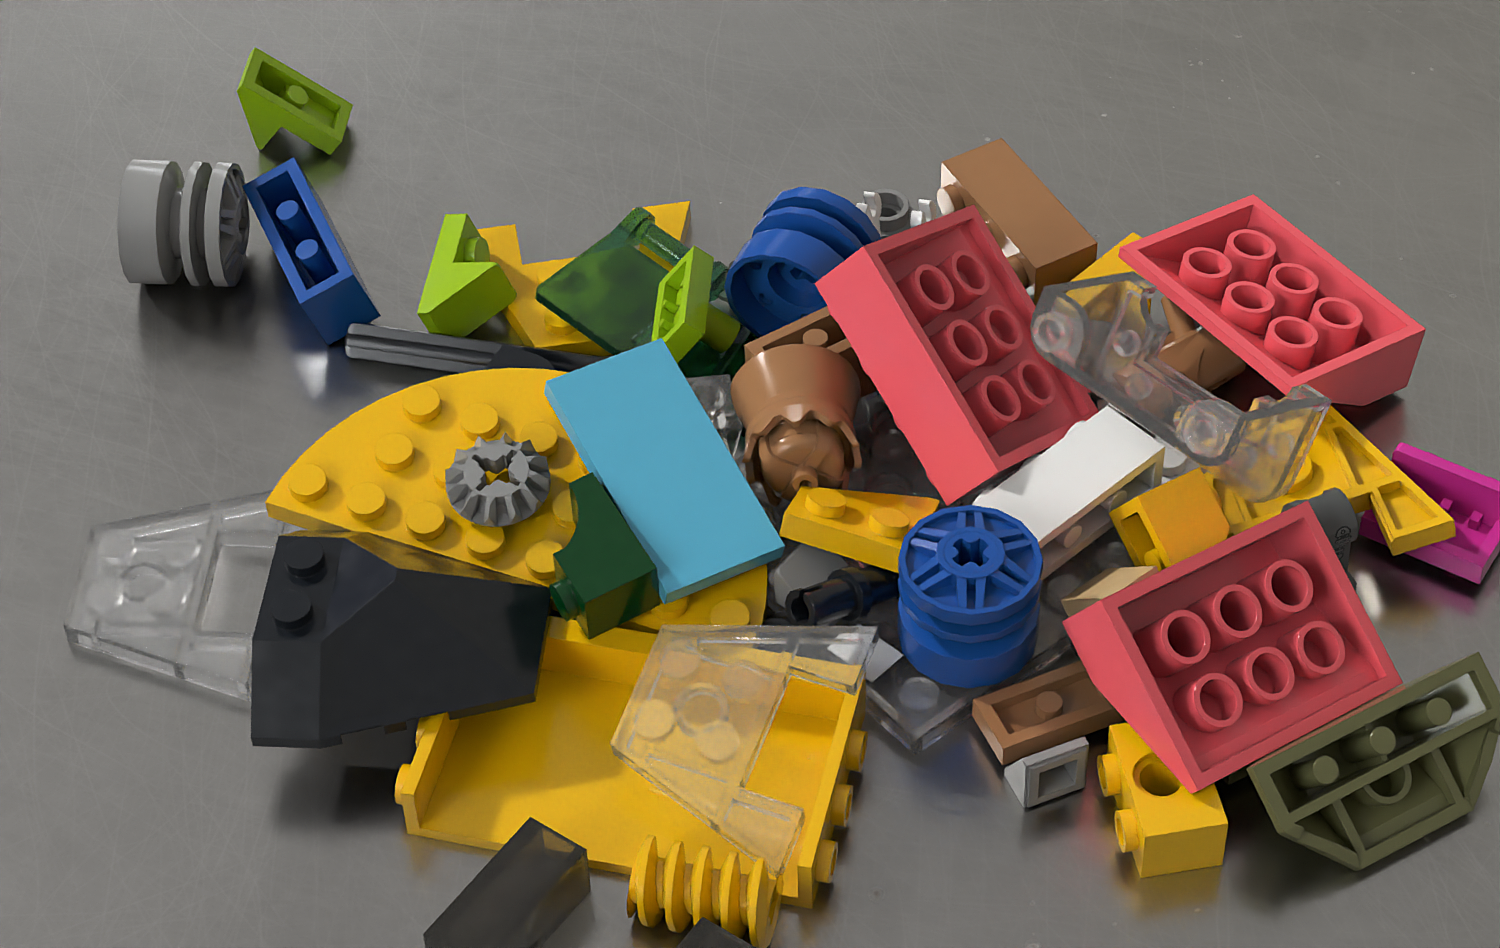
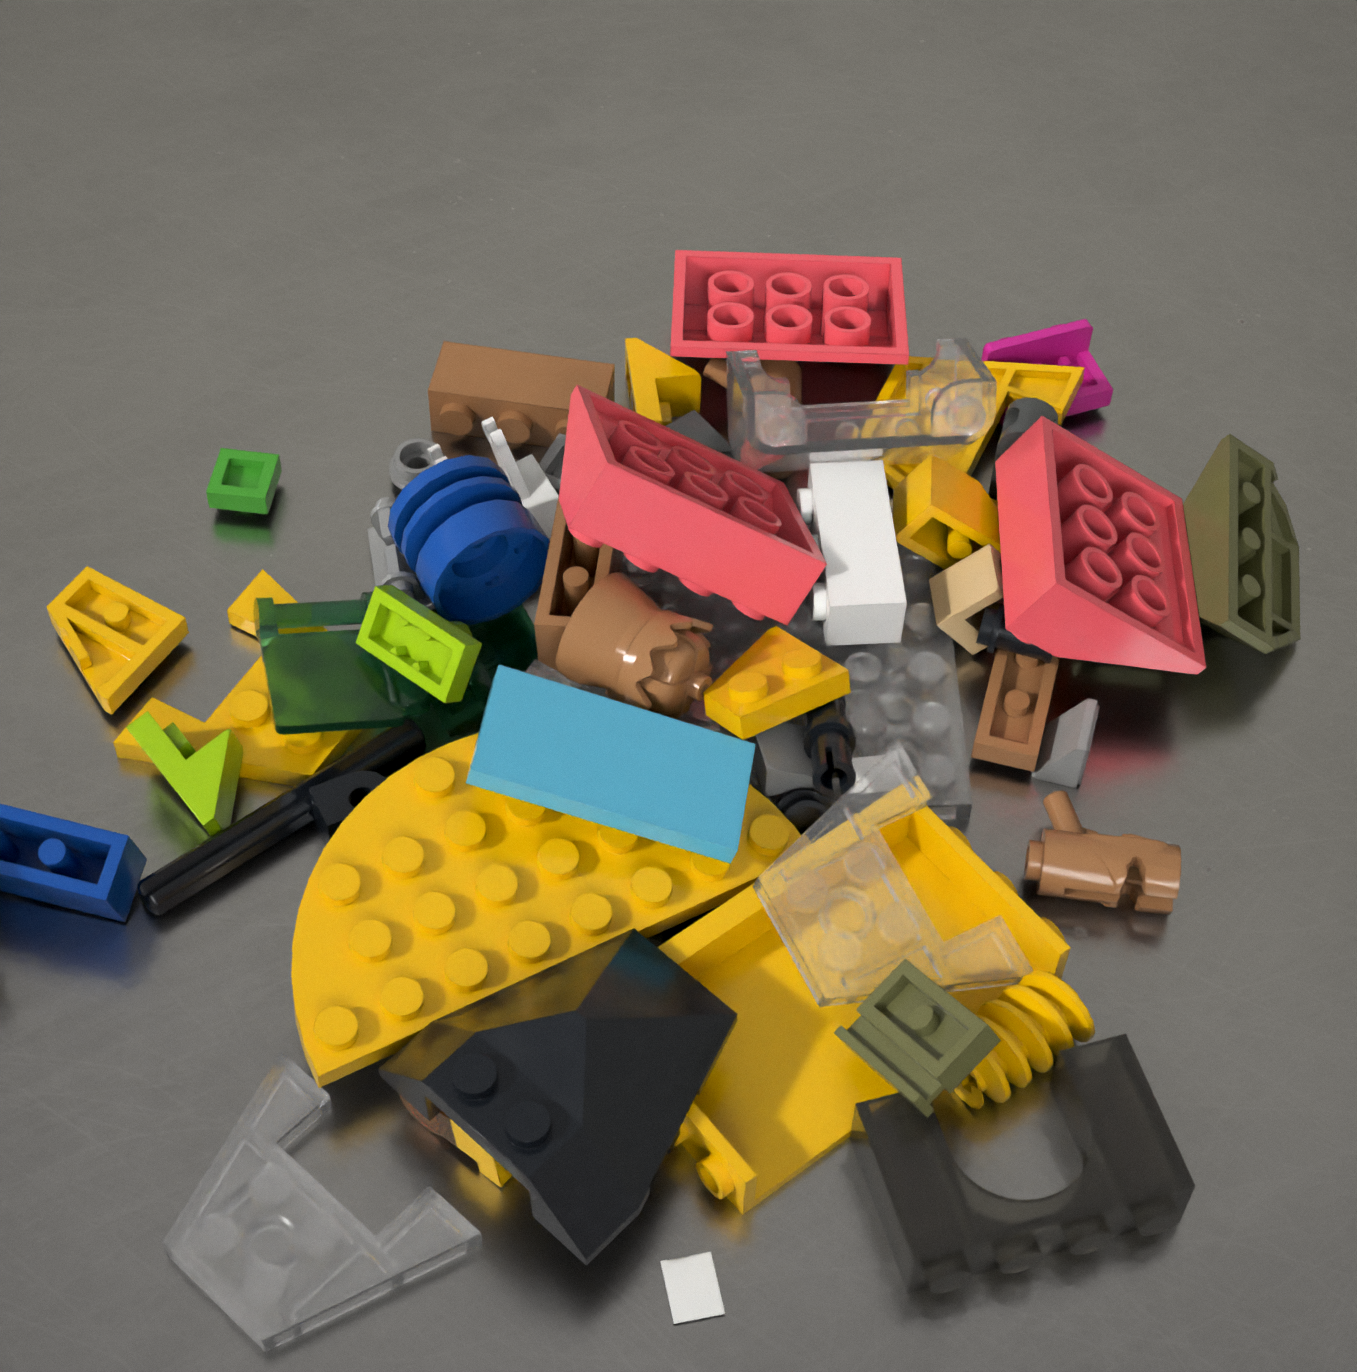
camera: 55 degrees left, 5 degrees up
light grey gear [445,432,551,527] -> none
dark green arch [549,472,660,640] -> none
blue wheel [897,505,1043,688] -> none
yellow brick [1097,723,1228,878] -> none
none -> yellow wing [46,566,189,715]
none -> bright green plate [206,448,282,515]
none -> white sticker [660,1252,725,1324]
none -> olive plate [834,959,1001,1118]
none -> medium nougat piece [1024,791,1181,915]

